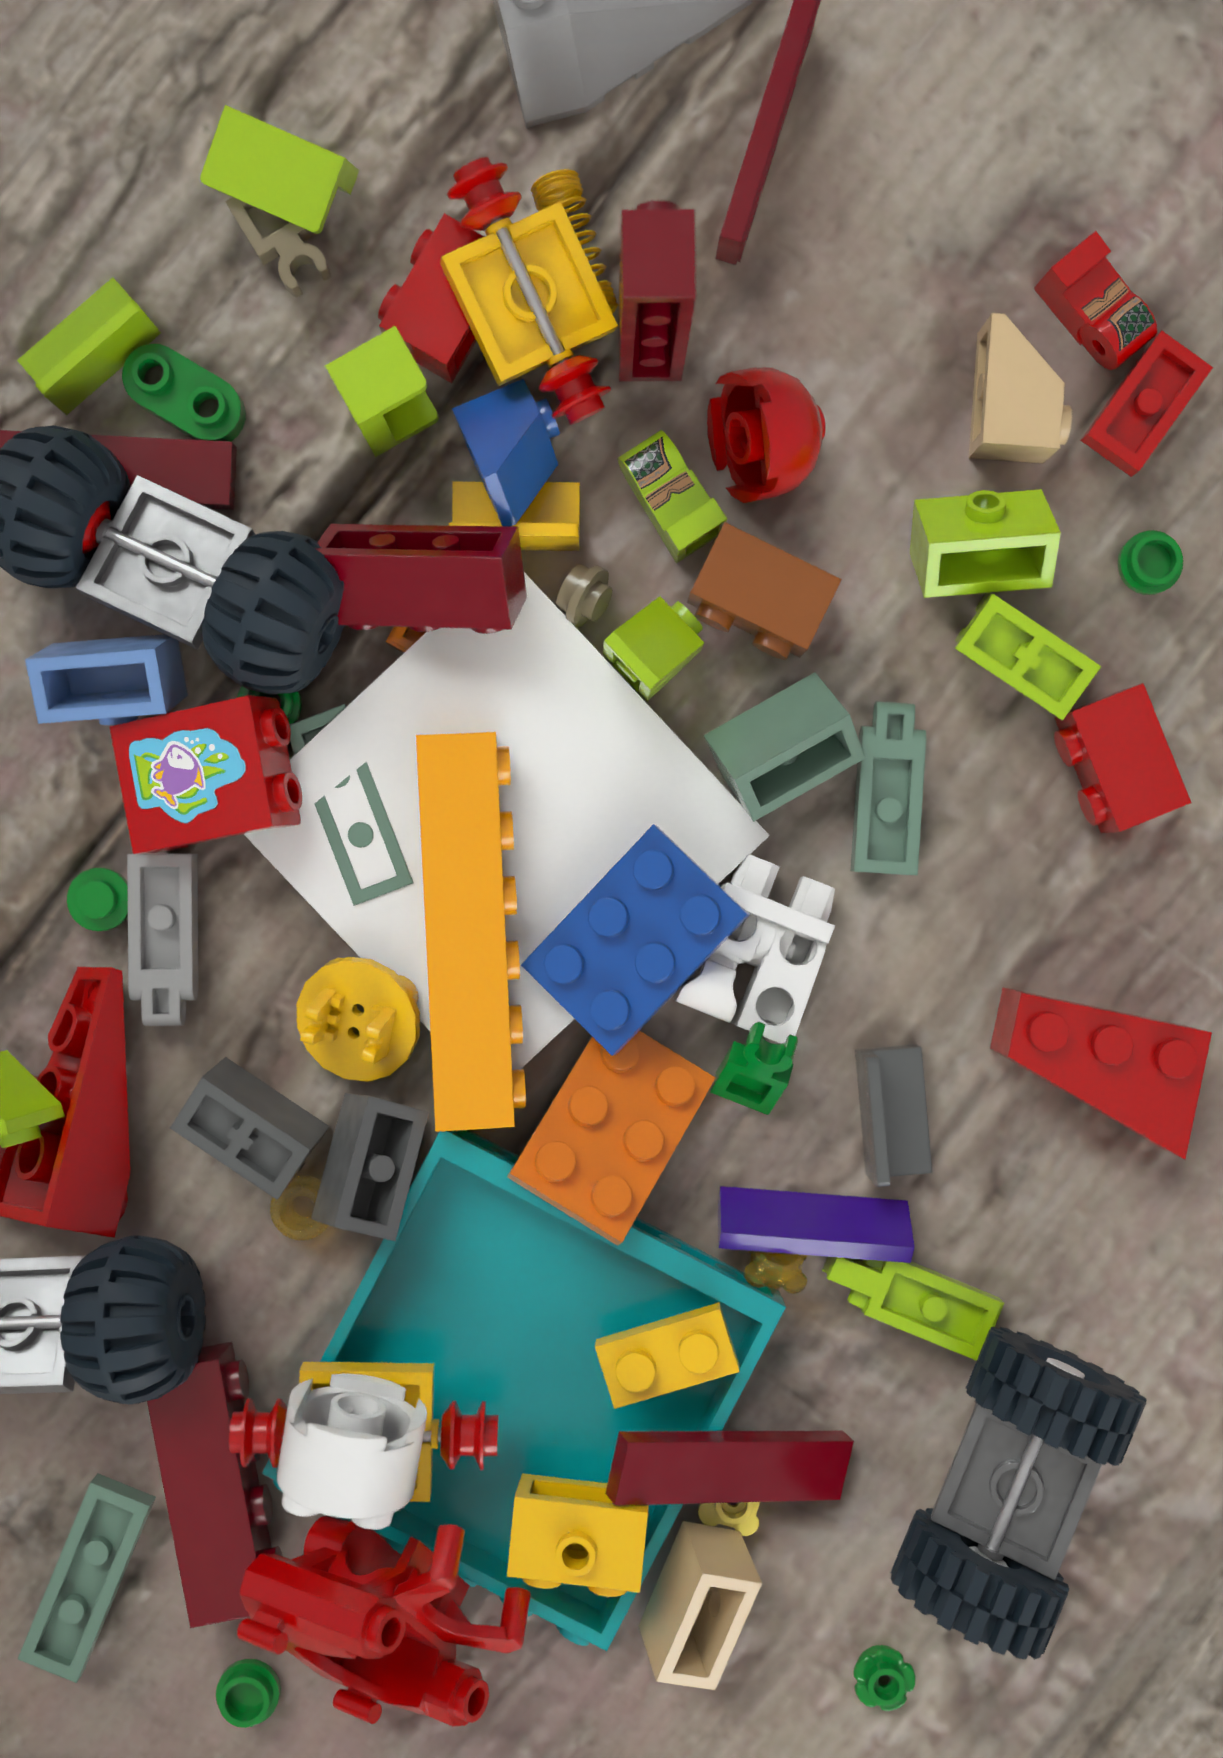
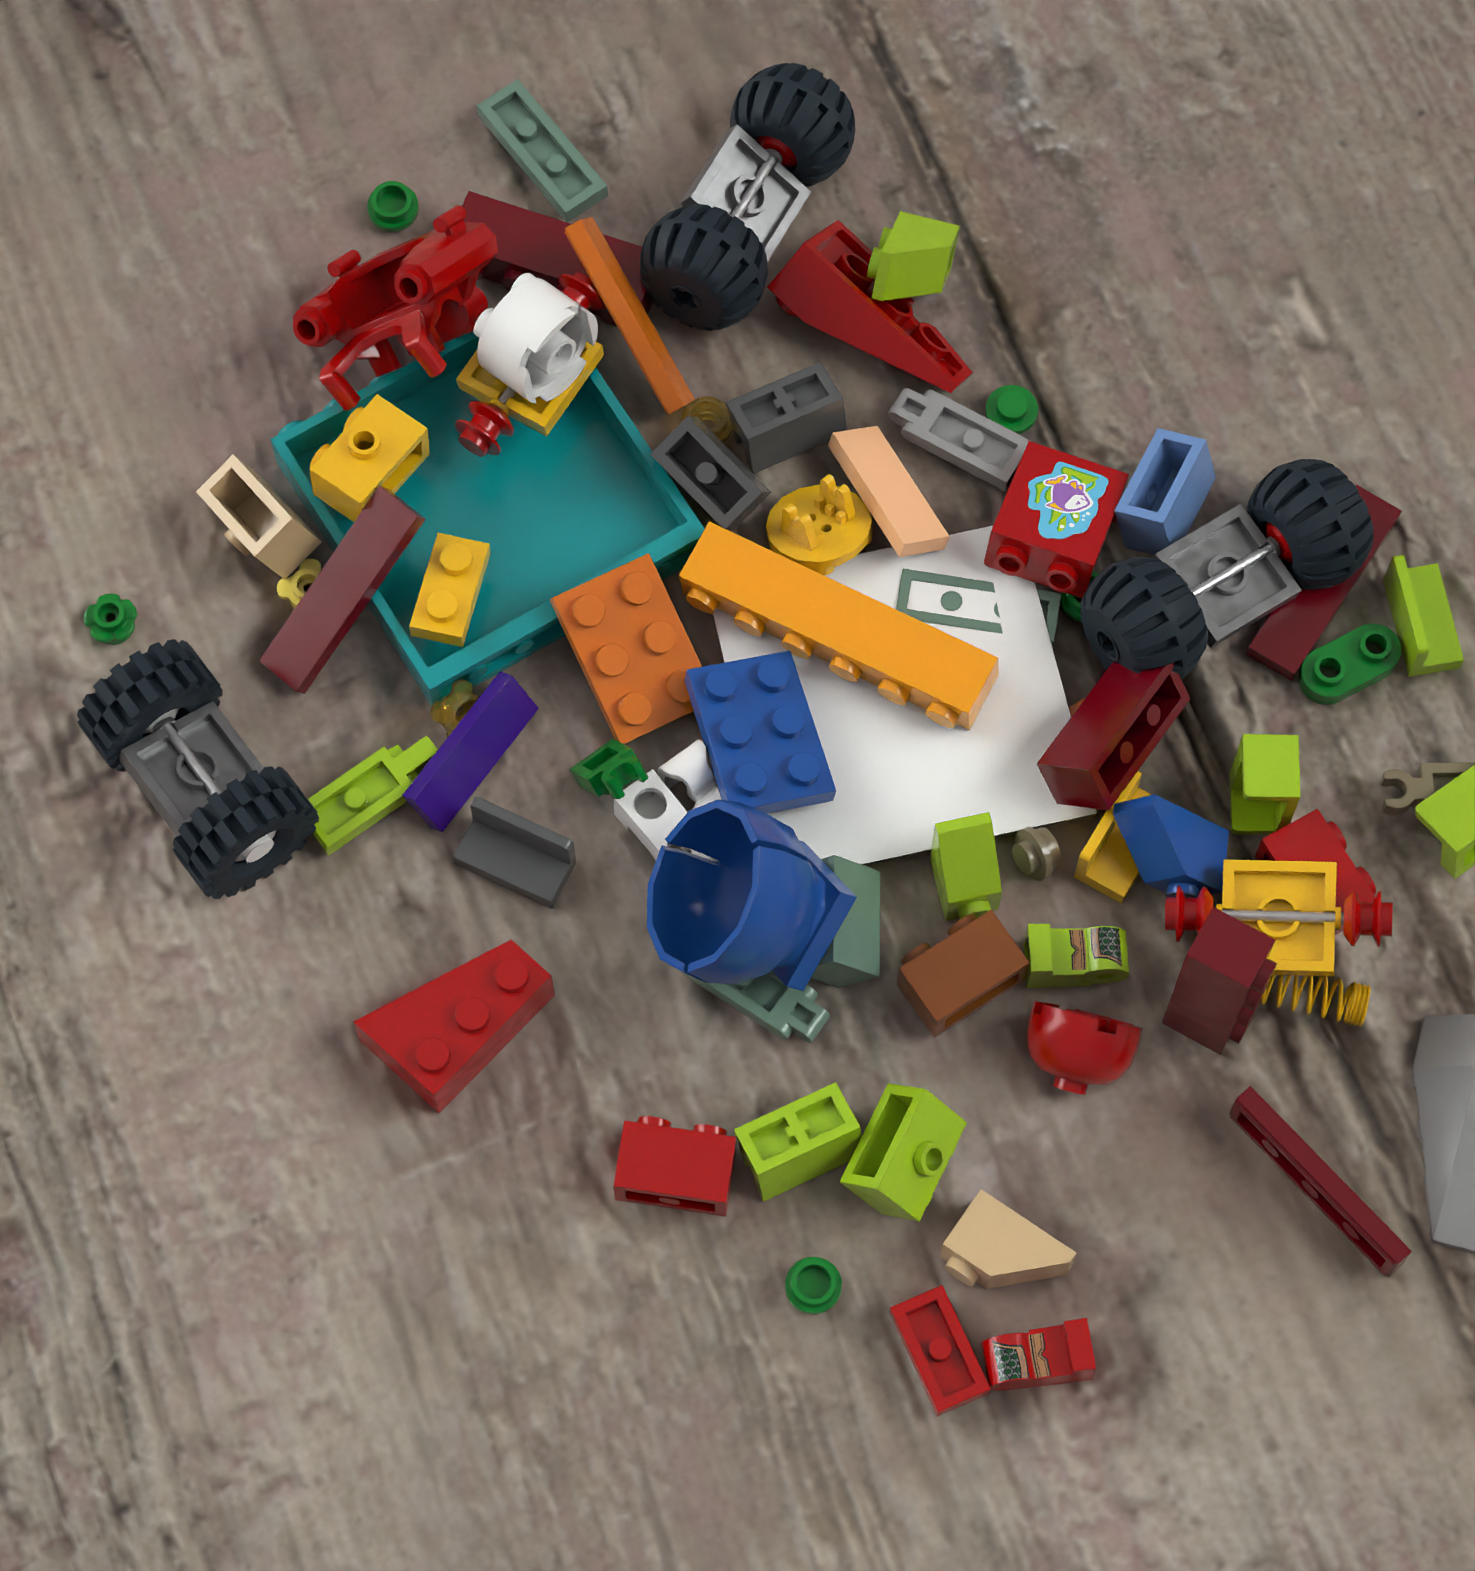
camera: 120 degrees right, 20 degrees down
none -> orange tile [564,217,695,414]
none -> blue plate [647,799,857,991]
none -> light nougat tile [828,426,950,557]

